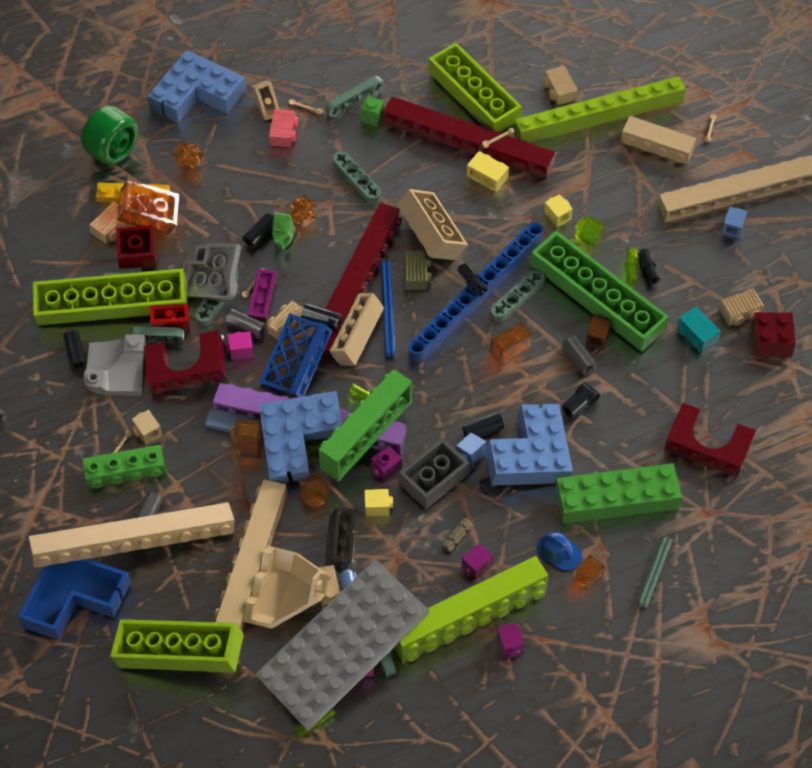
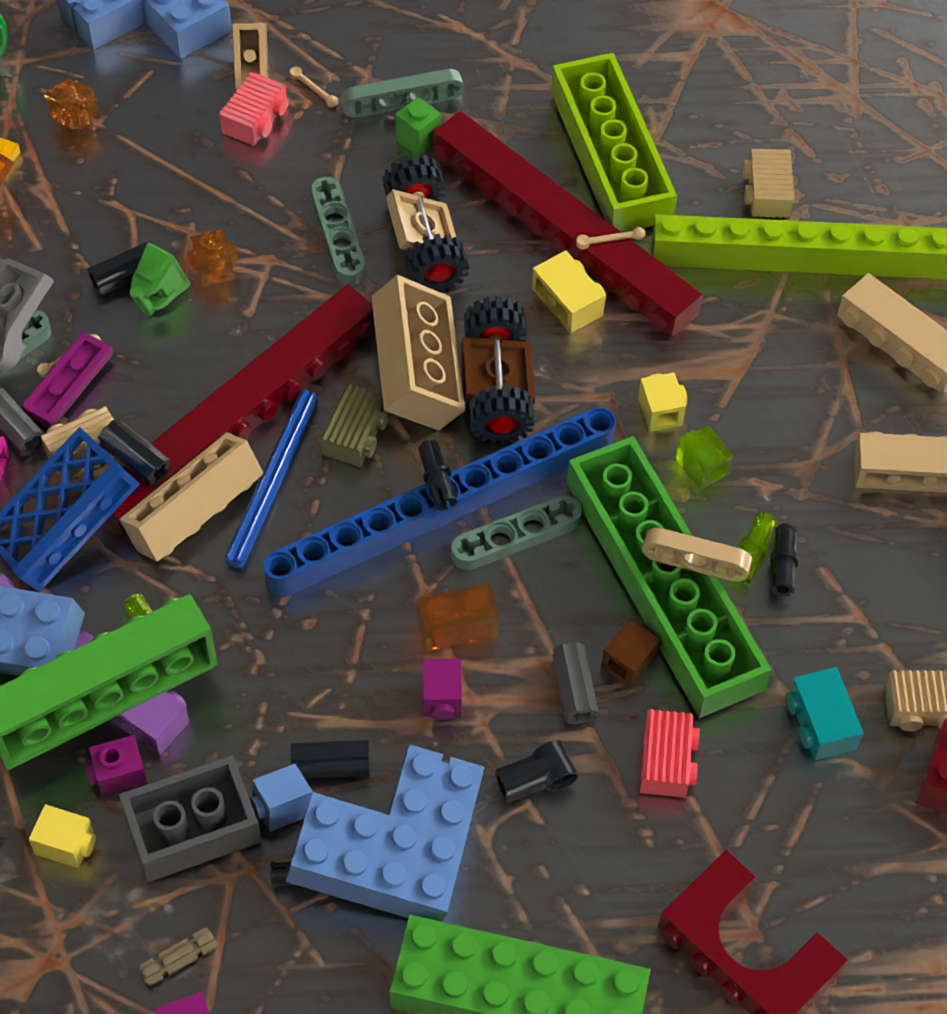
camera: 20 degrees right, 0 degrees up
none -> plate [382,155,470,293]
none -> magenta brick [423,658,462,720]
none -> plate [461,296,536,444]
none -> coral brick [639,709,700,798]
none -> tan beam [642,528,752,581]

